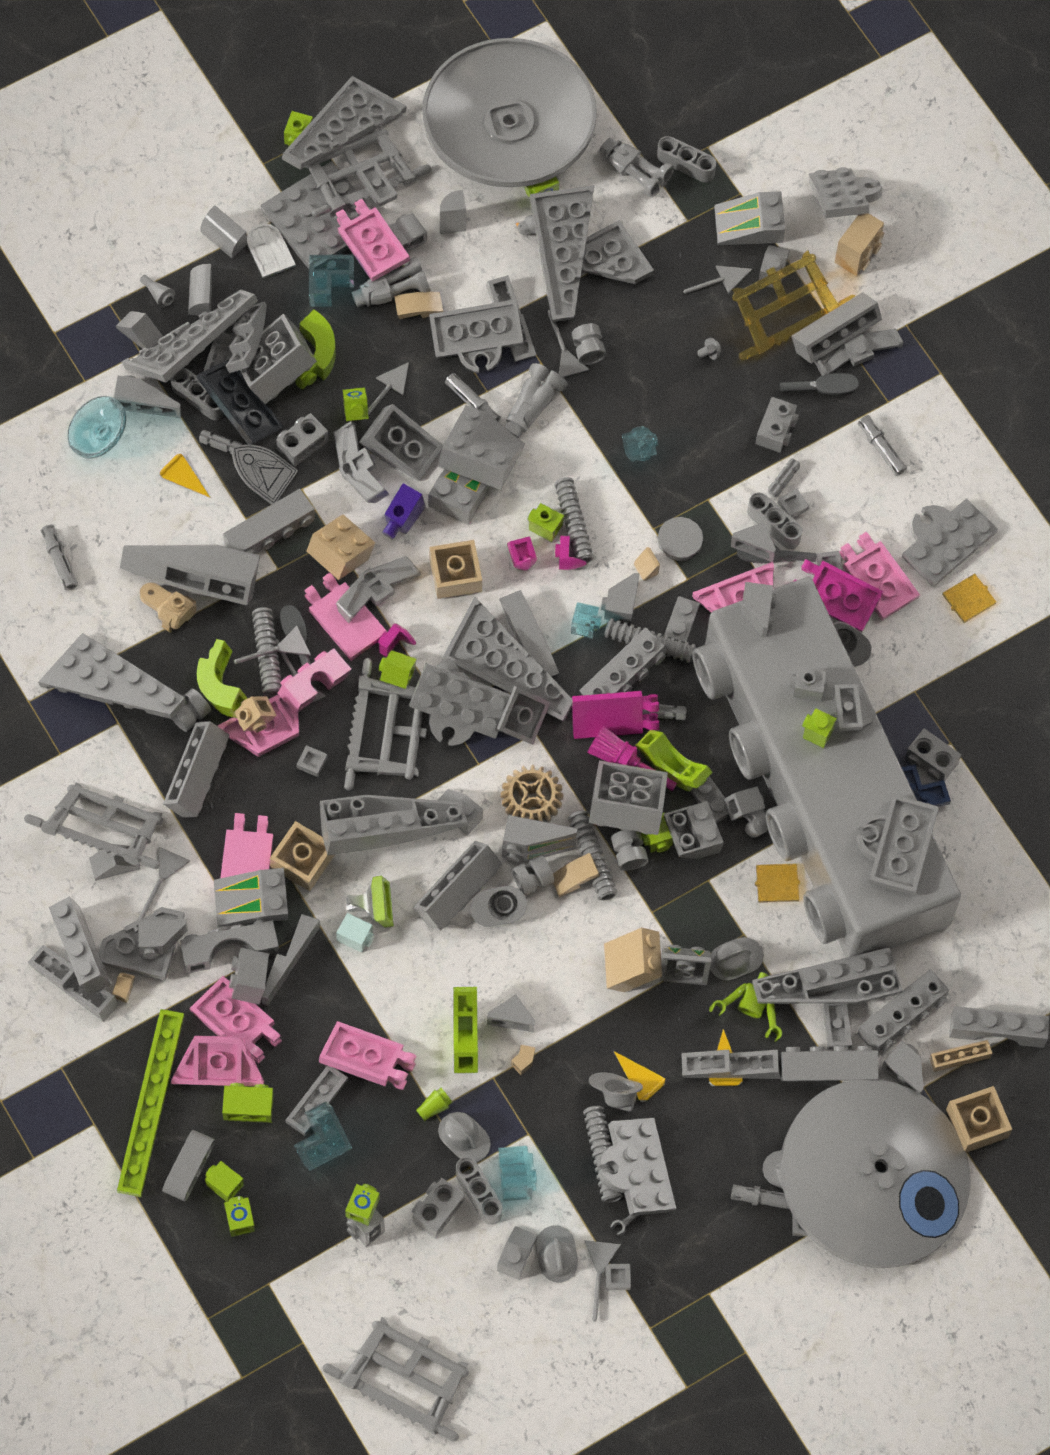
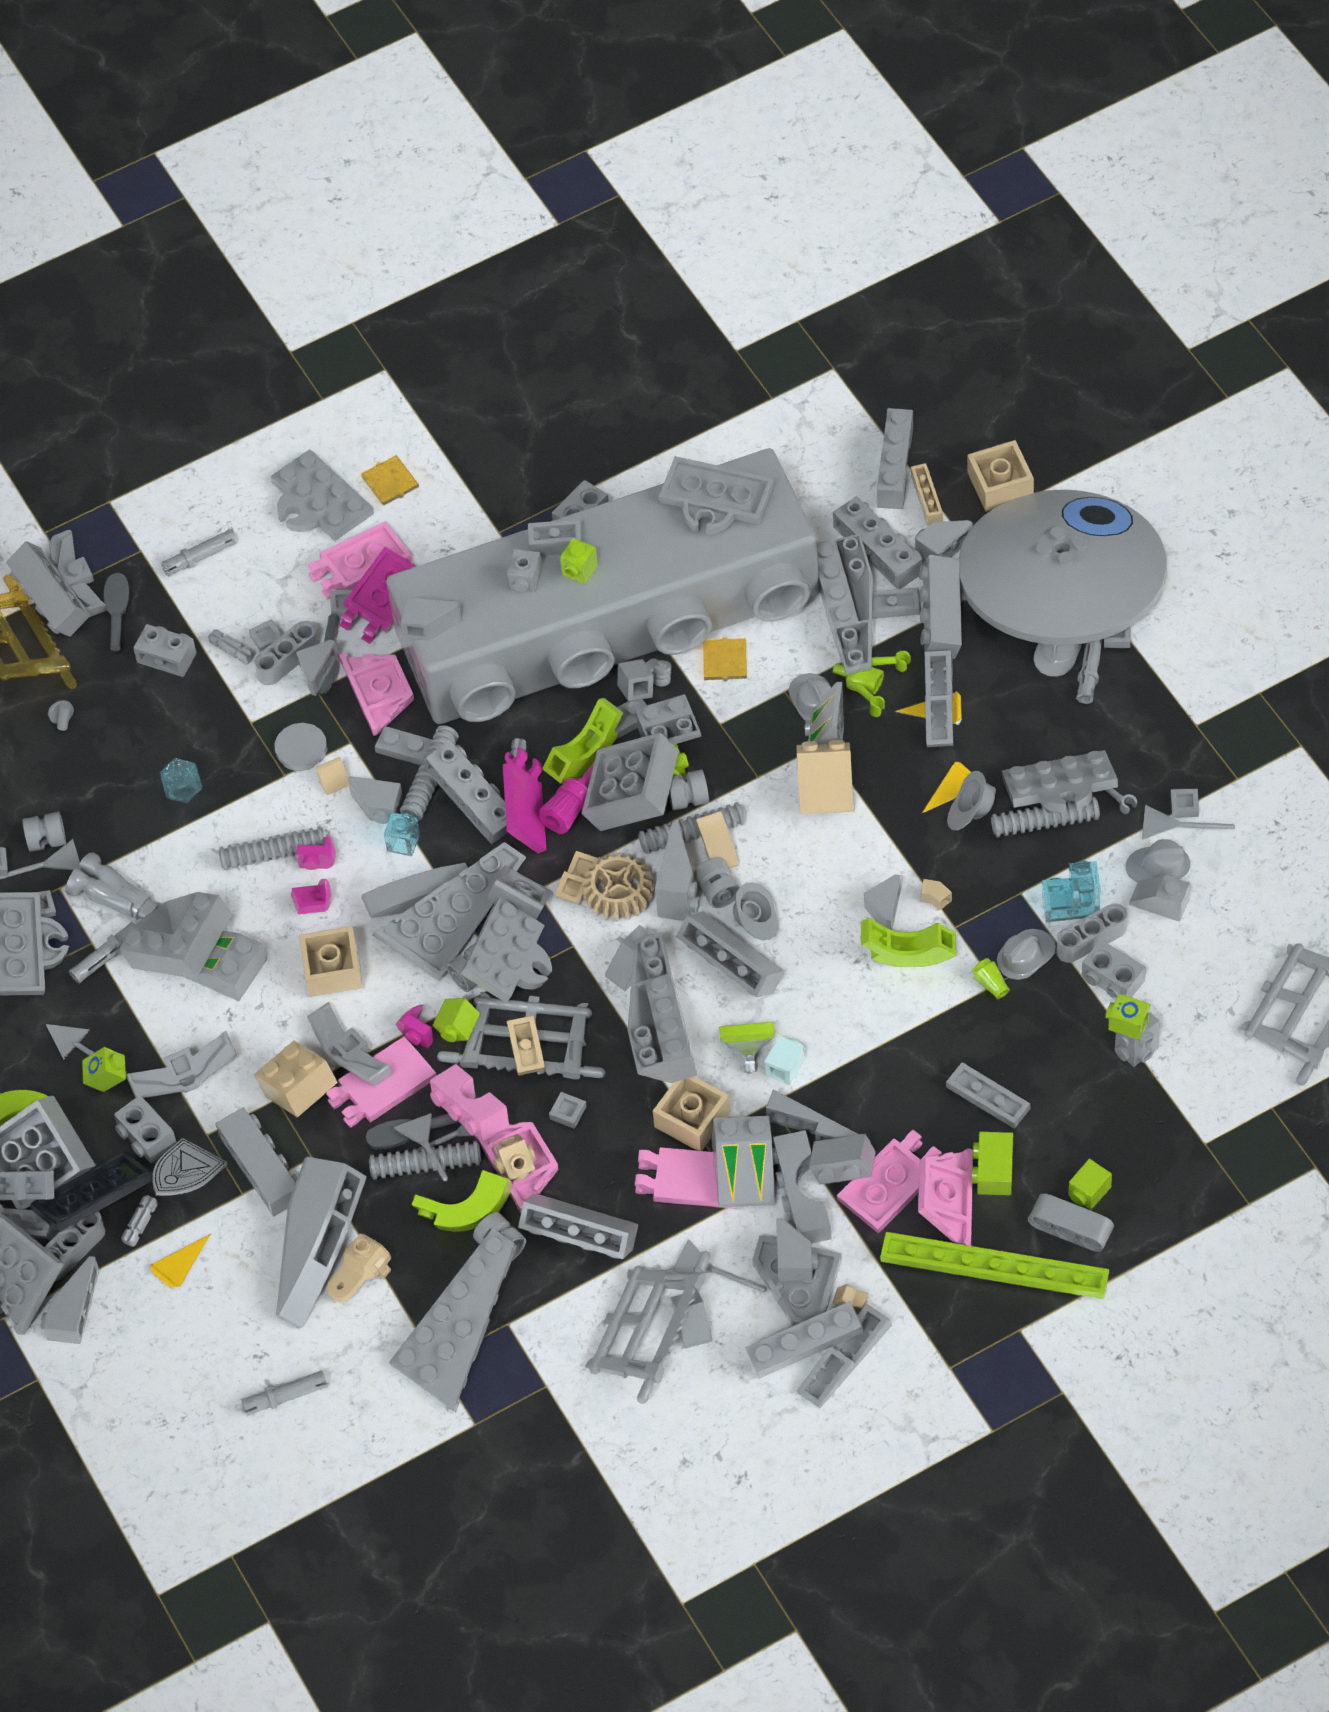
camera: 80 degrees left, 10 degrees down
clear light blue dish [68,396,126,459] -> none
lime brick [224,1196,255,1237] -> none
clear light blue brick [294,1101,352,1171] -> none
bright pink tile [319,1021,417,1090] -> none
light grey slope [359,404,443,481] -> none
dark purple torso [382,483,426,540] -> none
lime brick [527,503,564,542] -> none
none -> tan slope [507,1015,545,1076]
none -> tan slope [554,851,598,905]

